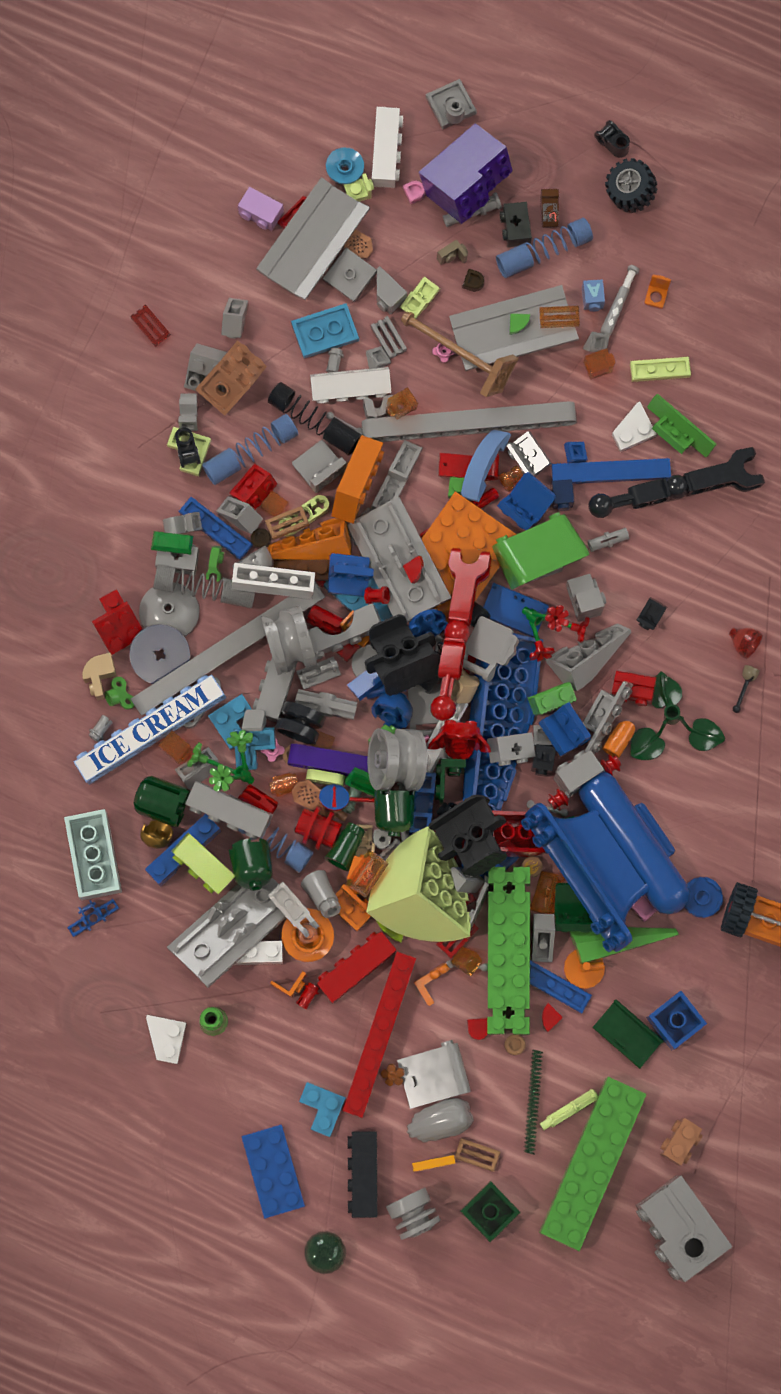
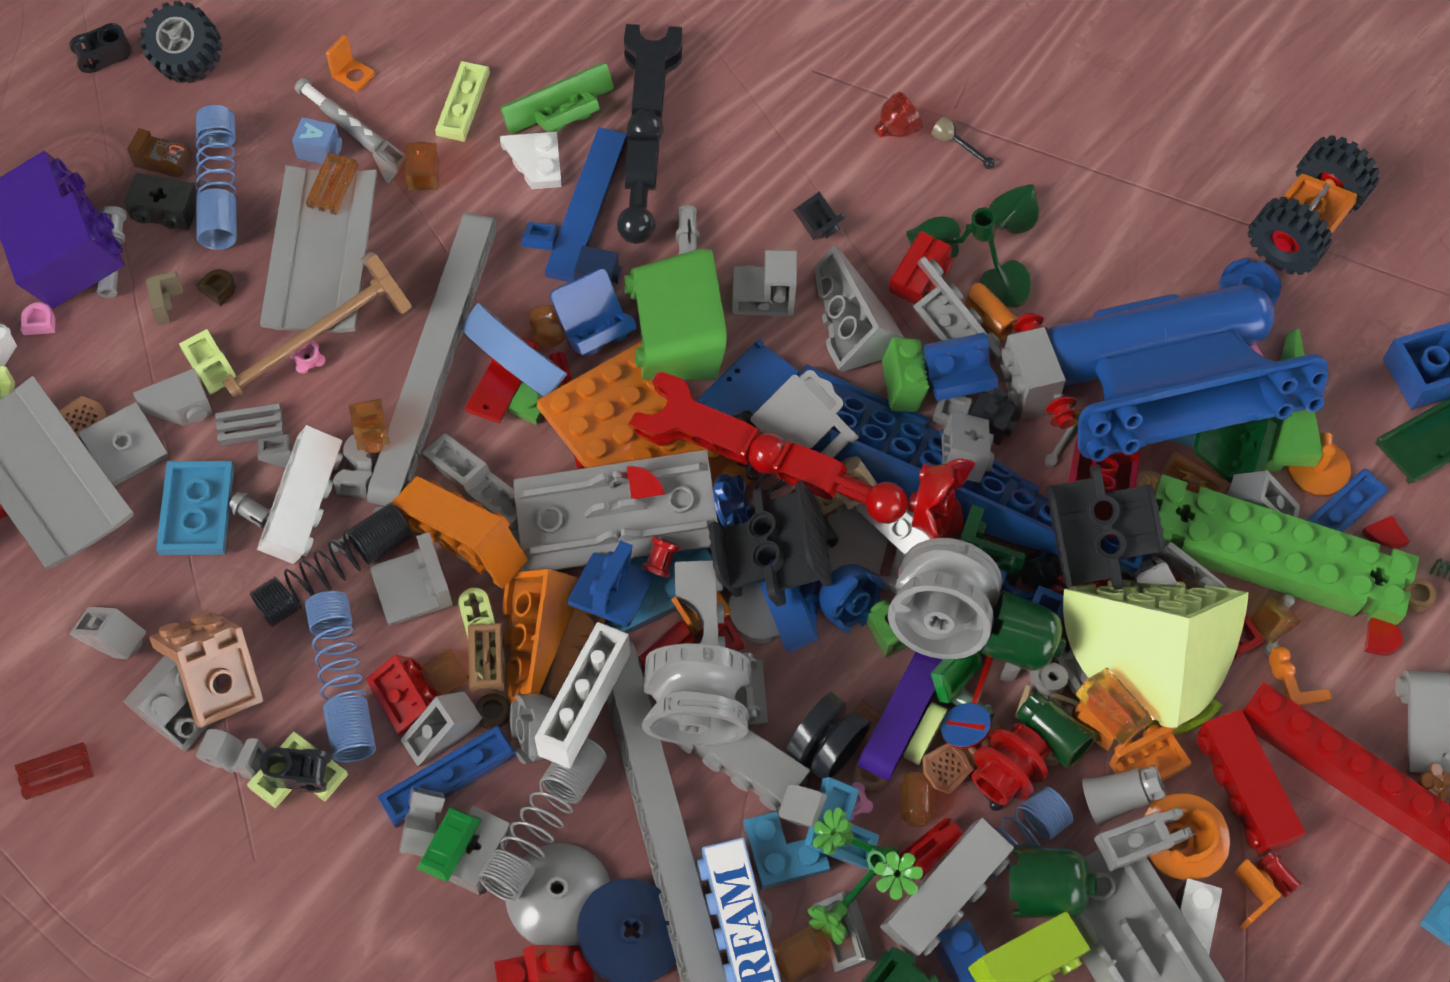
camera: 70 degrees left, 15 degrees down
bright green plate [206,545,224,582] -> none
light grey piece [295,689,357,720] -> none
bracket [506,431,552,477] -> none
bright green tile [510,314,530,335] -> none
red plant [522,605,590,662] -> none

